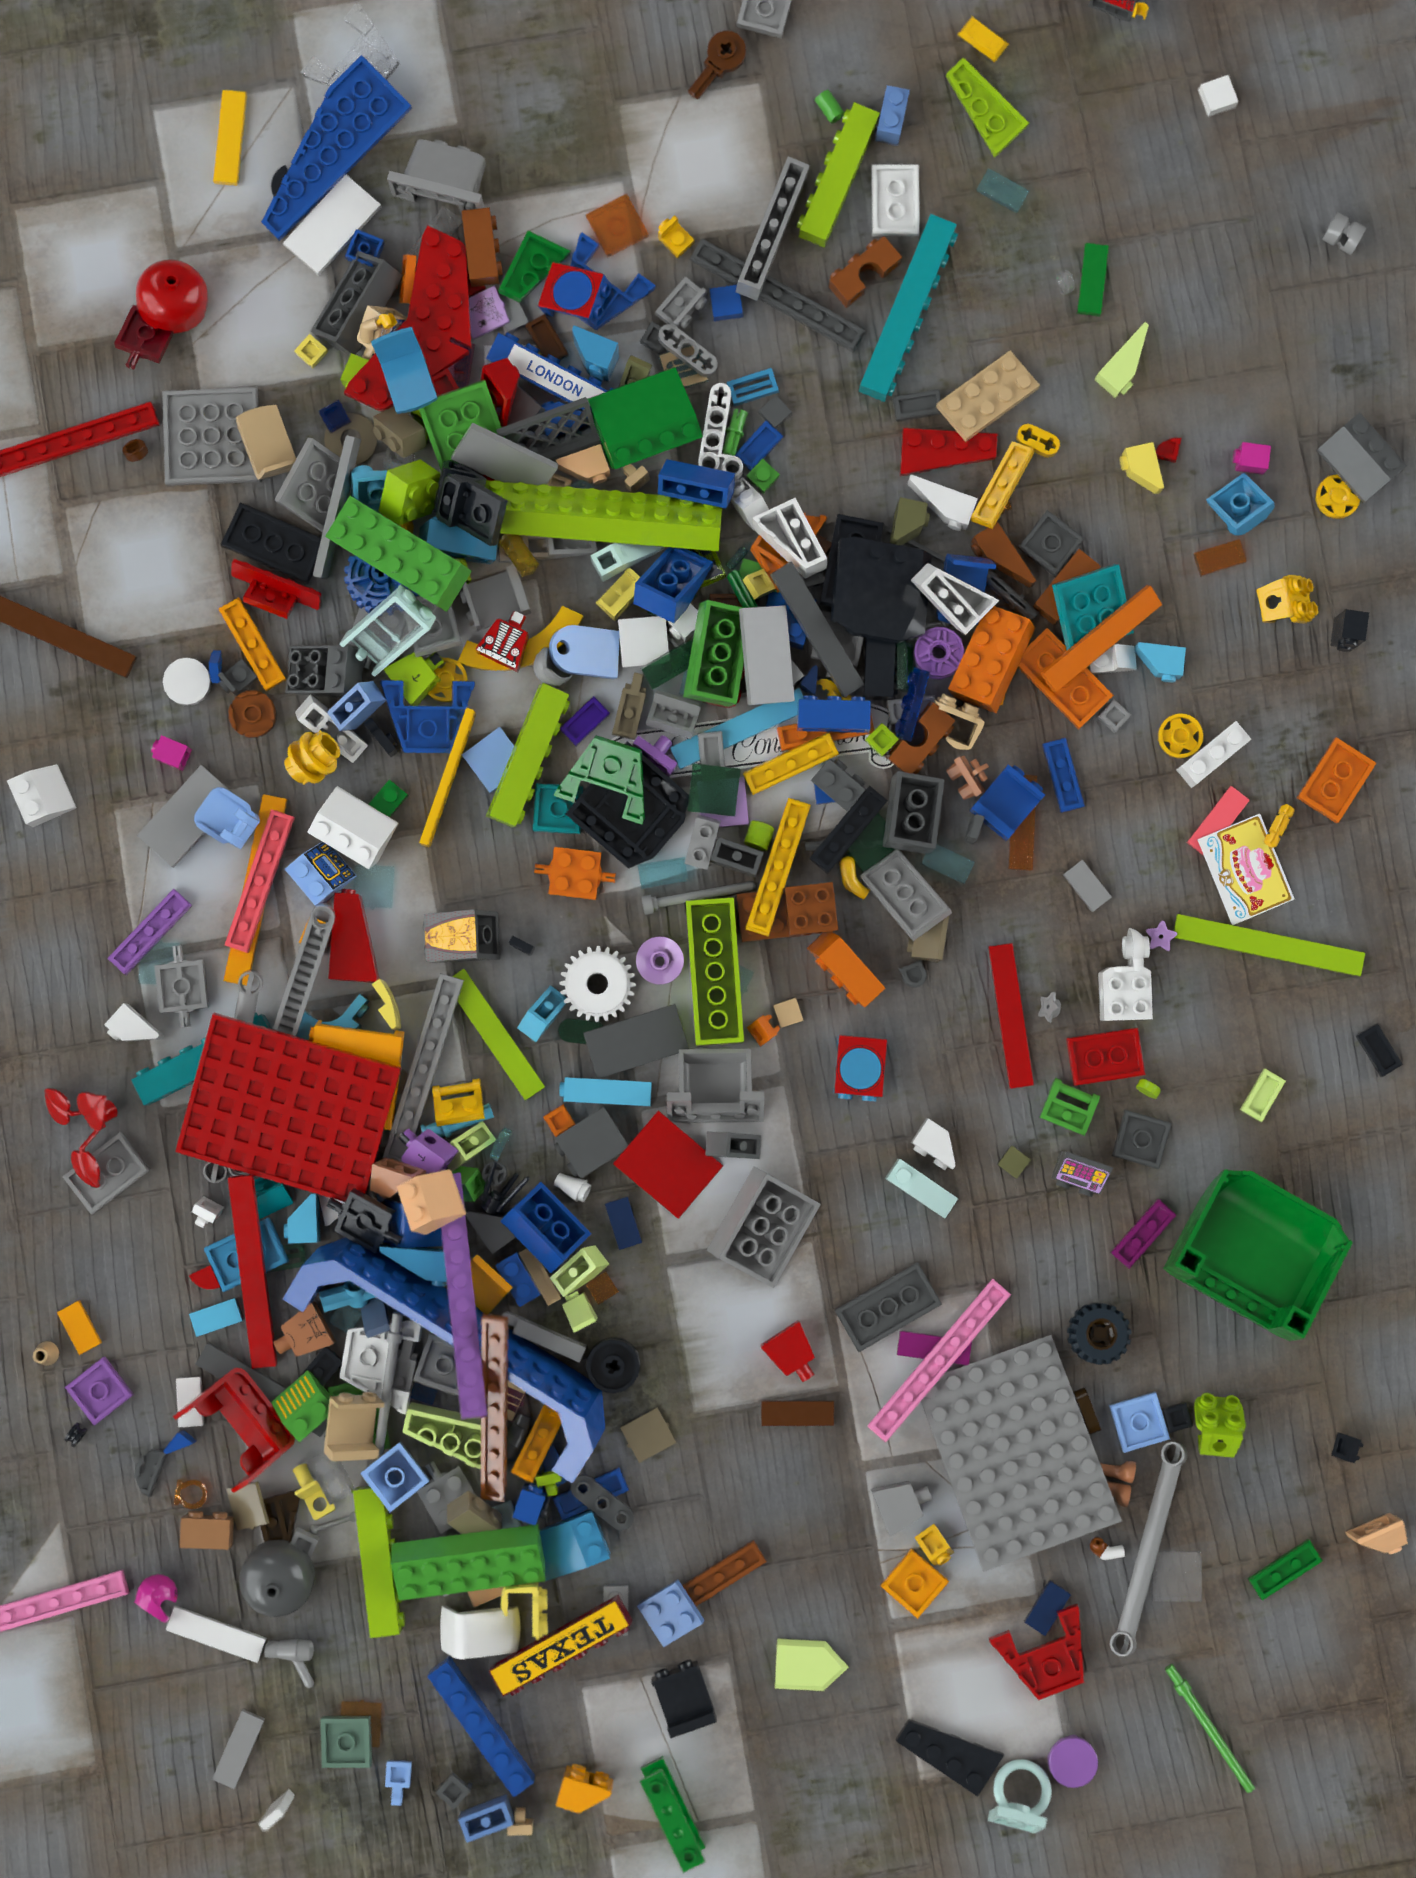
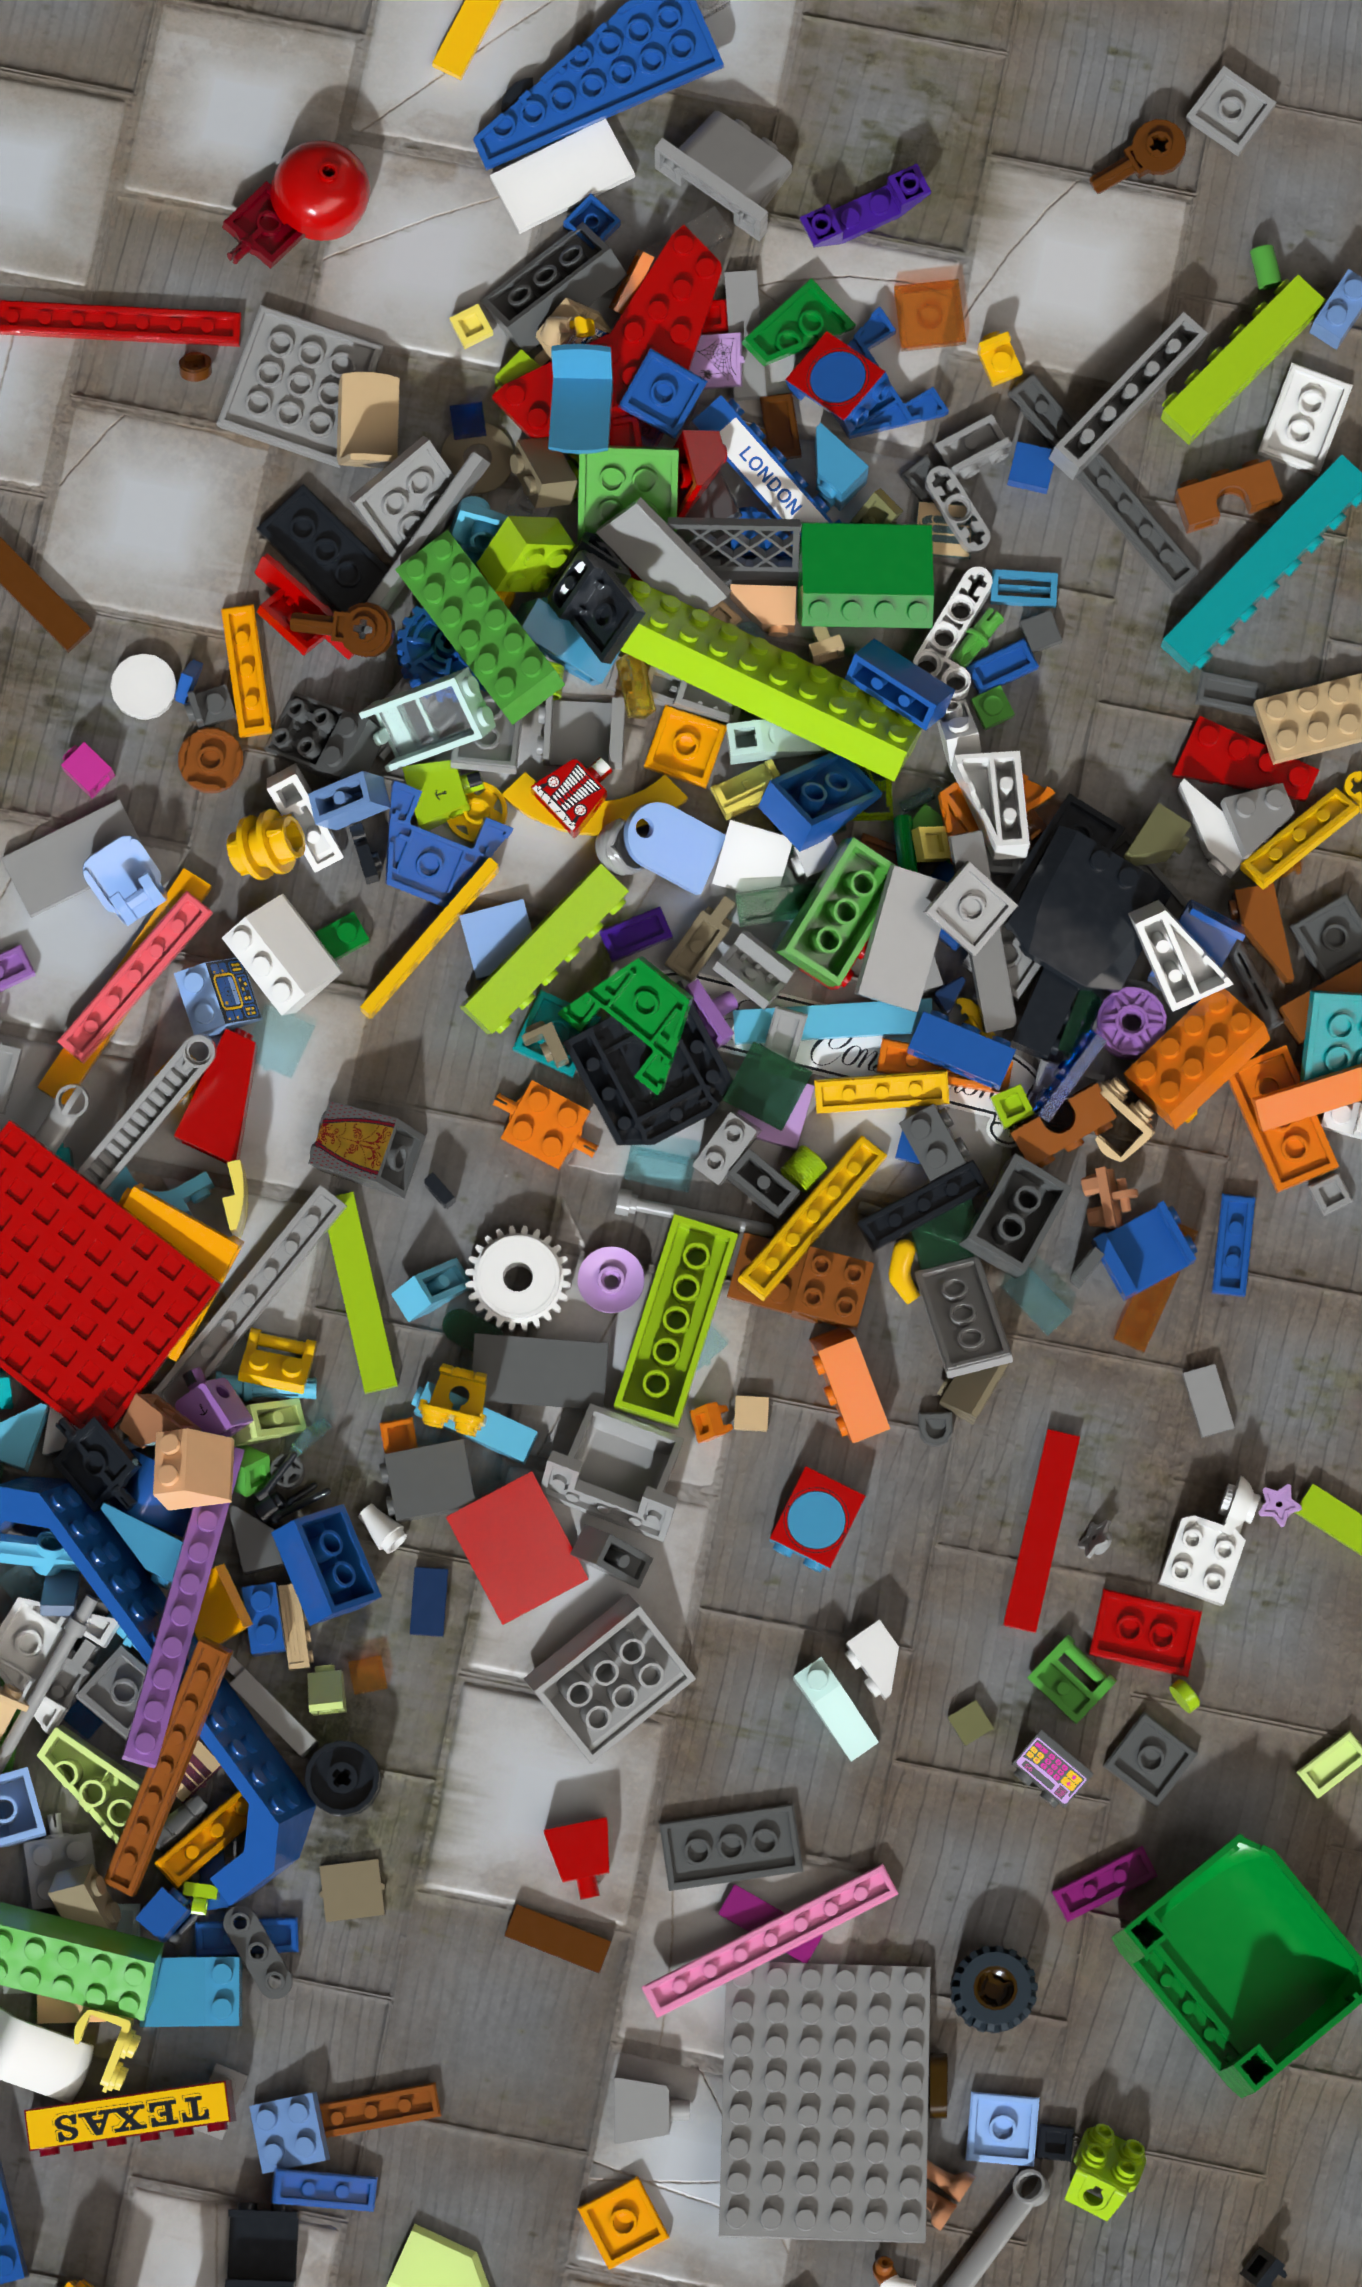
camera: 25 degrees right, 5 degrees down
dark orange brick [461,207,503,287] -> none
yellowish green slope [550,1245,609,1297] -> none
yellow bracket [914,1524,954,1566] -> none
none -> blue tile [271,2168,378,2212]
none -> reddish brown piece [290,602,396,658]
none -> yellow piece [418,1363,487,1437]
none -> dark tan bracket [522,1021,569,1068]
none -> blue tile [618,348,708,439]
none -> light orange tile [644,705,726,789]
none -> dark purple slope [799,164,931,248]
none -> light grey plate [923,861,1018,956]
none -> light grey wing [1220,783,1295,860]

